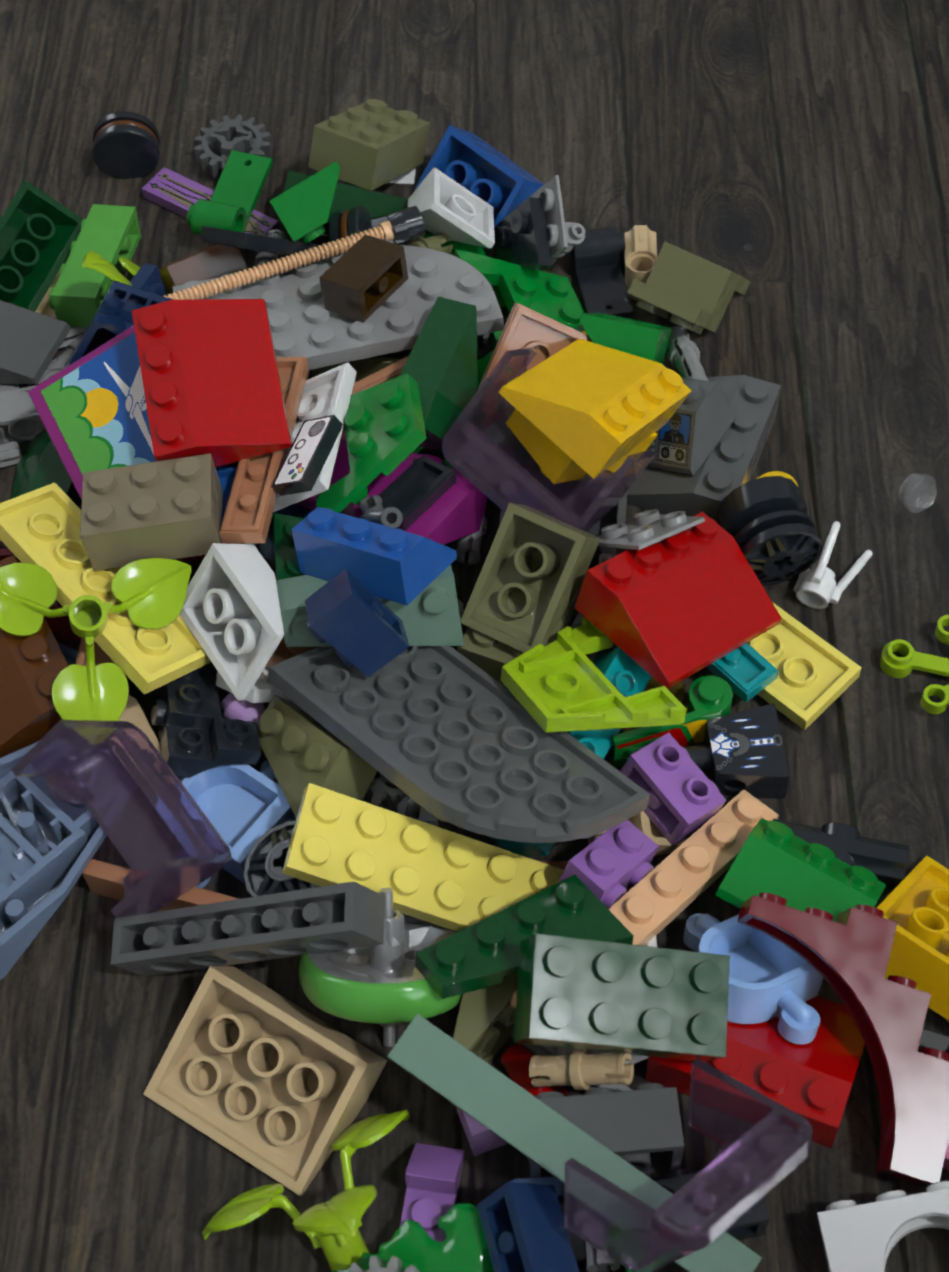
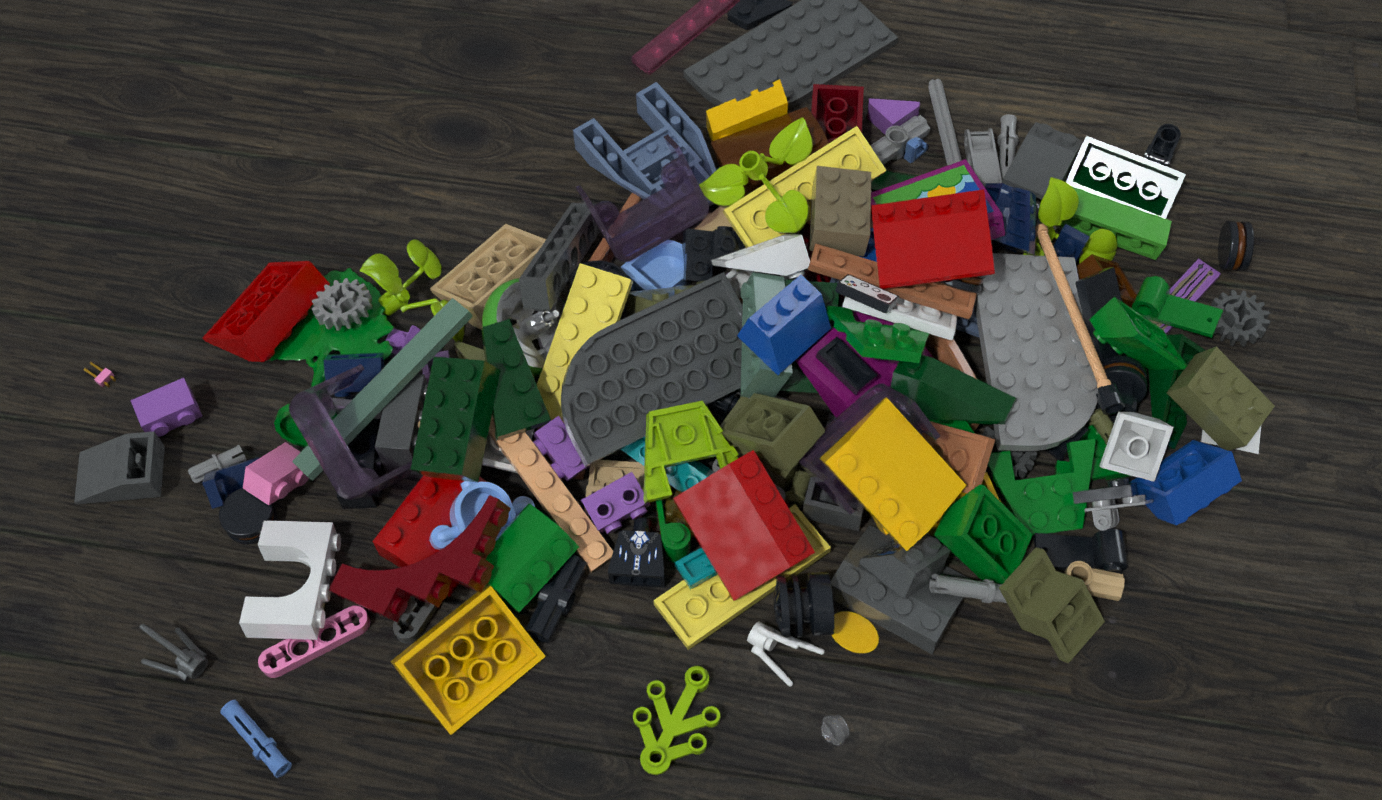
camera: 100 degrees right, 5 degrees up
dark blue brick [305,569,410,678] -> none
dark brown brick [319,234,409,323] -> none
dark grey arm [359,495,403,528] -> none
light grey hinge [598,509,705,563] -> none

